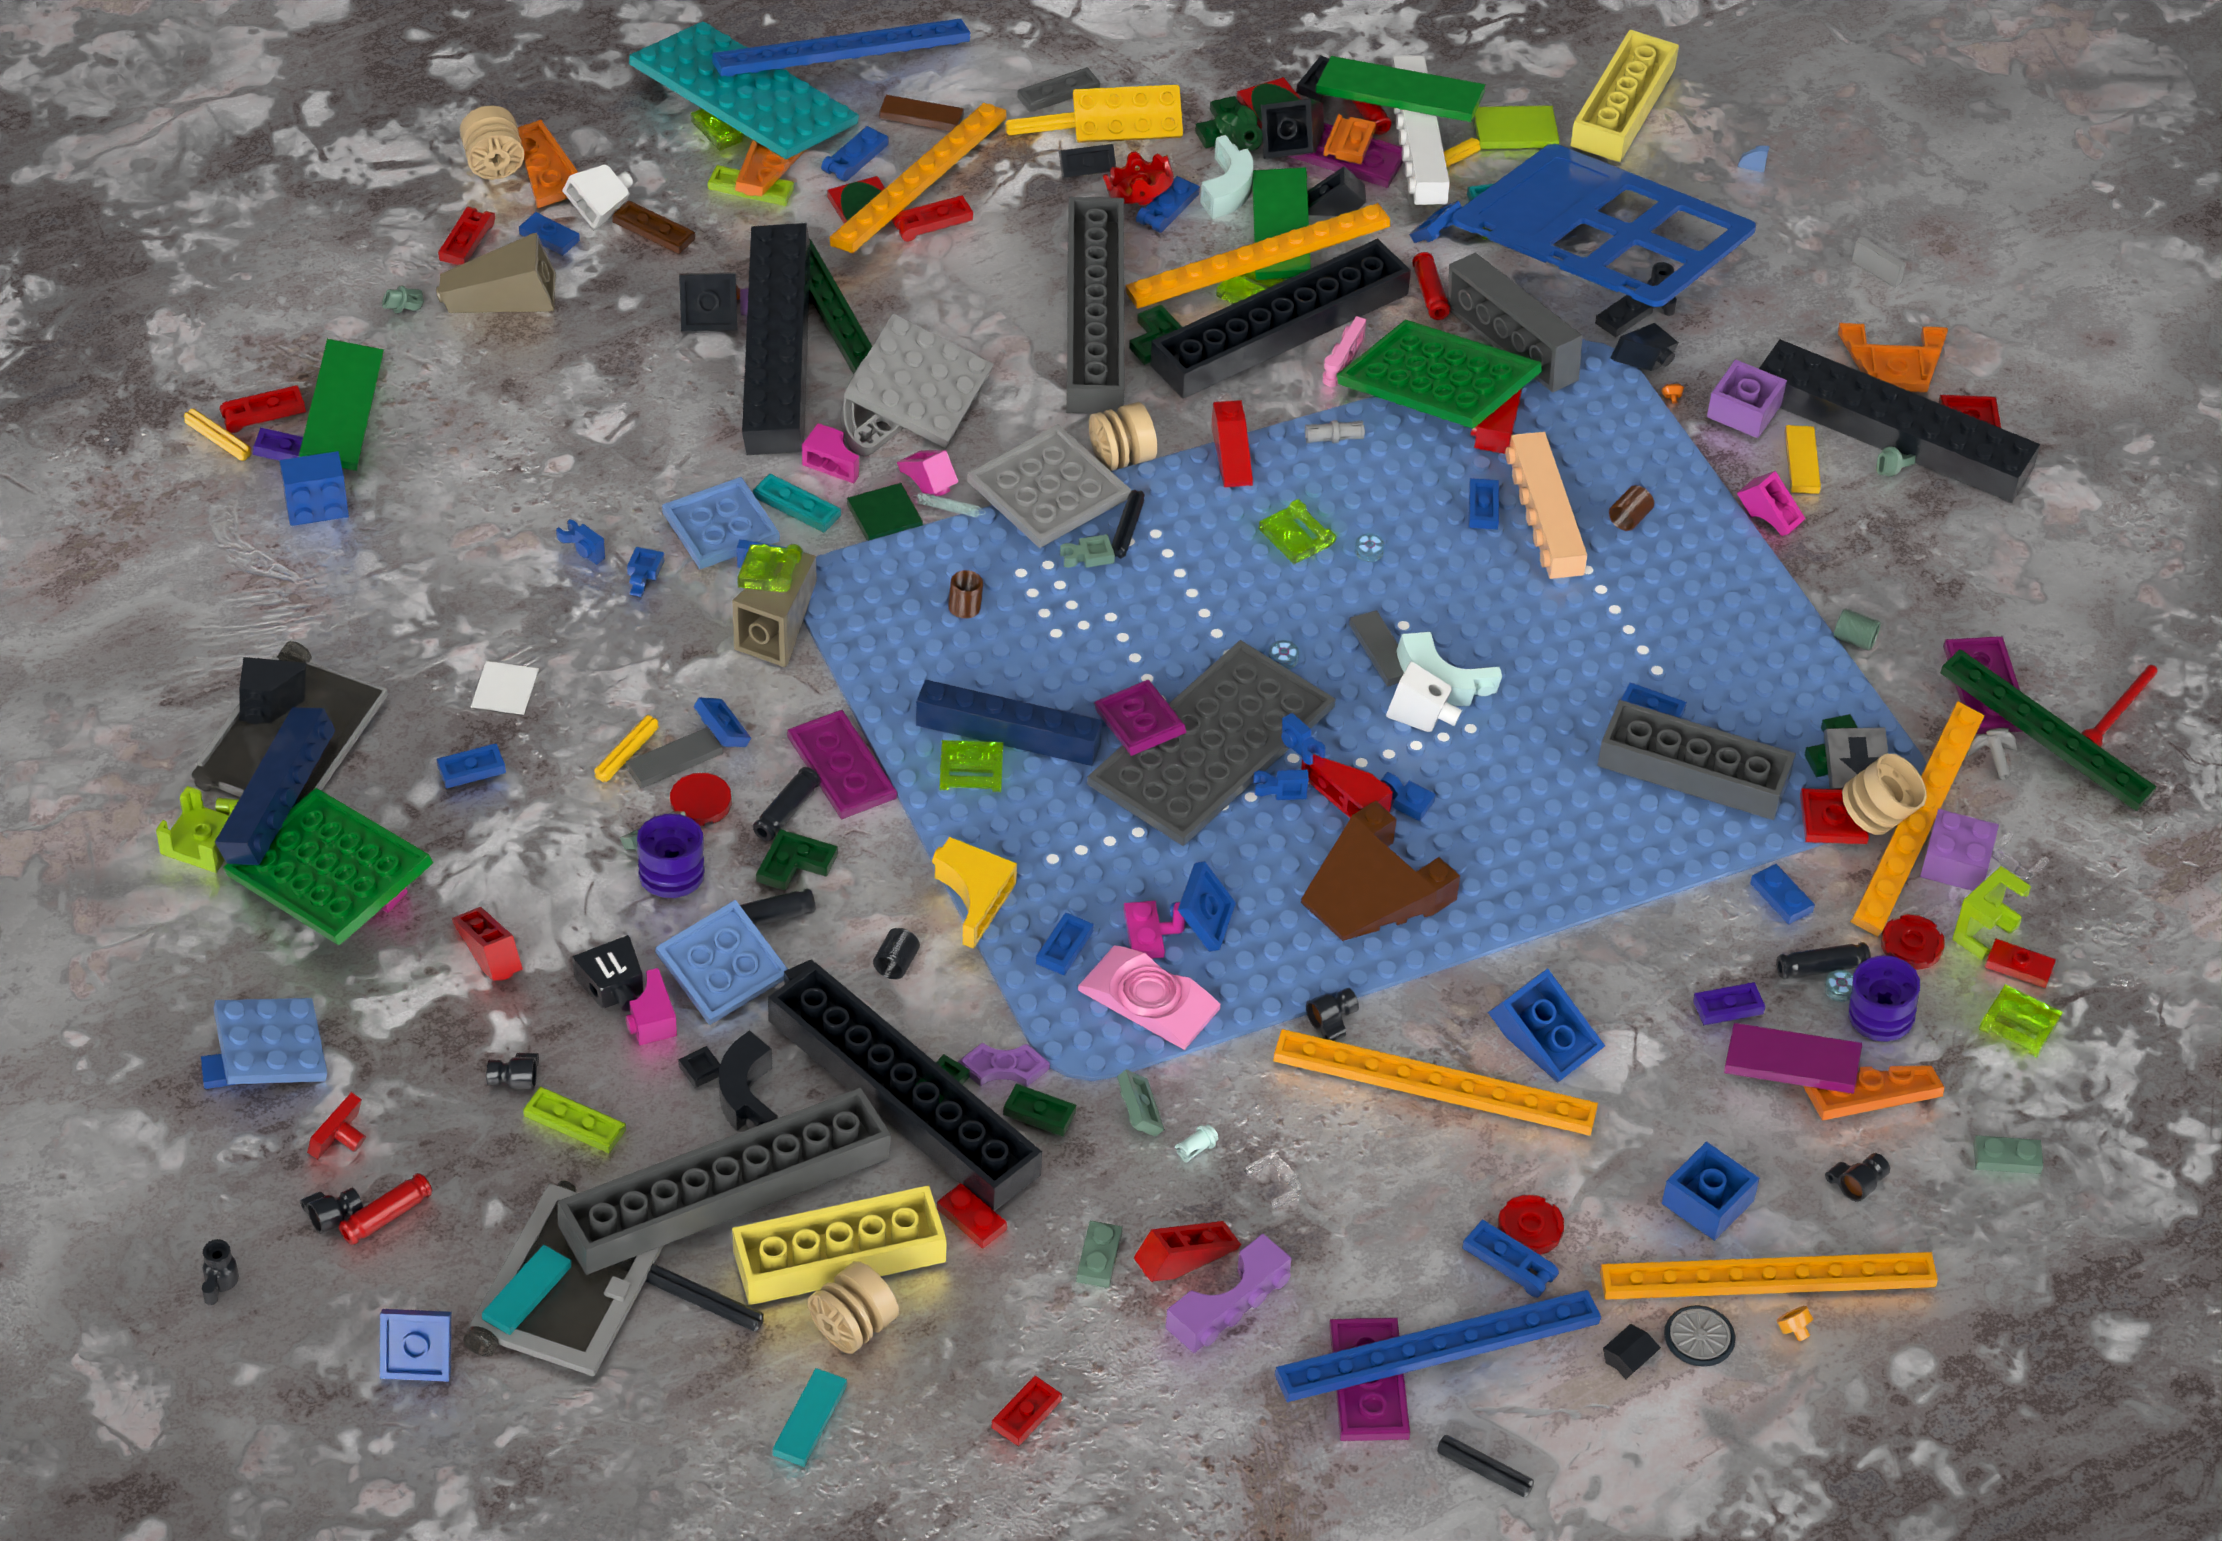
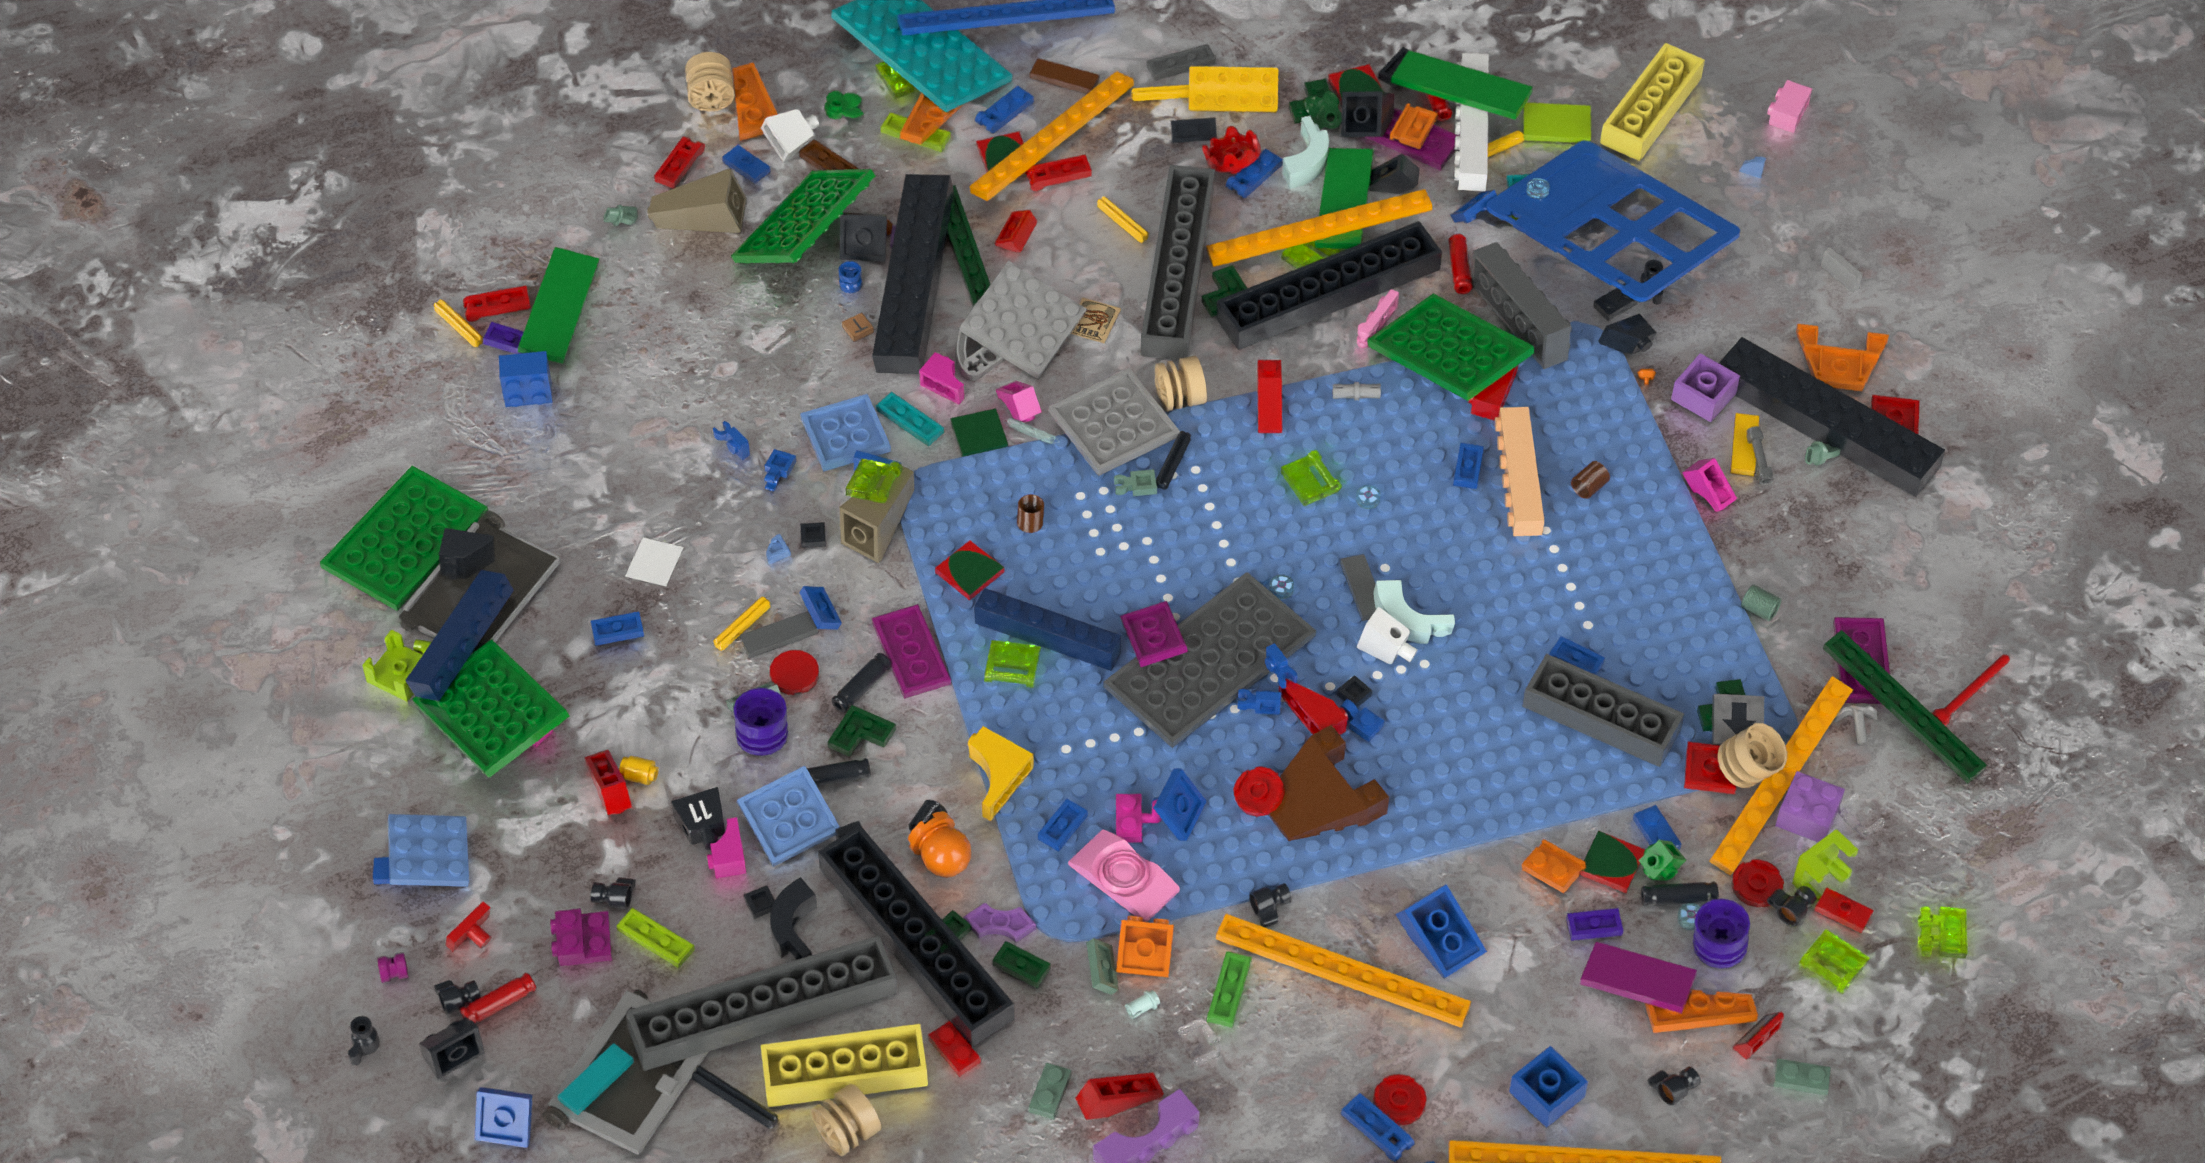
camera: 10 degrees right, 5 degrees up
none -> green plate [320,465,489,611]
none -> magenta wheel [377,952,408,983]
none -> black slope [419,1017,485,1079]
none -> magenta plate [550,908,612,967]
none -> yellow brick [619,755,659,785]
none -> green plate [731,169,875,264]
none -> medium blue tile [766,534,791,565]
none -> black tile [800,522,826,548]
none -> green plate [824,90,864,119]
none -> blue wheel [838,261,862,294]
none -> medium nougat tile [842,313,874,342]
none -> orange tile [908,811,971,878]
none -> dark green tile [935,540,1004,600]
none -> red slope [994,210,1037,253]
none -> sticker [1071,297,1121,344]
none -> yellow axle [1097,196,1149,243]
none -> orange plate [1116,916,1174,978]
none -> bright green tile [1207,951,1252,1028]
none -> red tile [1233,766,1285,817]
none -> black plate [1337,675,1373,708]
none -> orange plate [1521,839,1586,893]
none -> clear light blue tile [1526,178,1550,199]
none -> dark green tile [1579,831,1646,893]
none -> green brick [1639,840,1686,881]
none -> red slope [1733,1012,1784,1059]
none -> dark grey bar [1746,426,1773,484]
none -> bright pink brick [1767,80,1812,133]
none -> black piece [1767,886,1817,926]
none -> clear neon green plate [1918,906,1967,959]

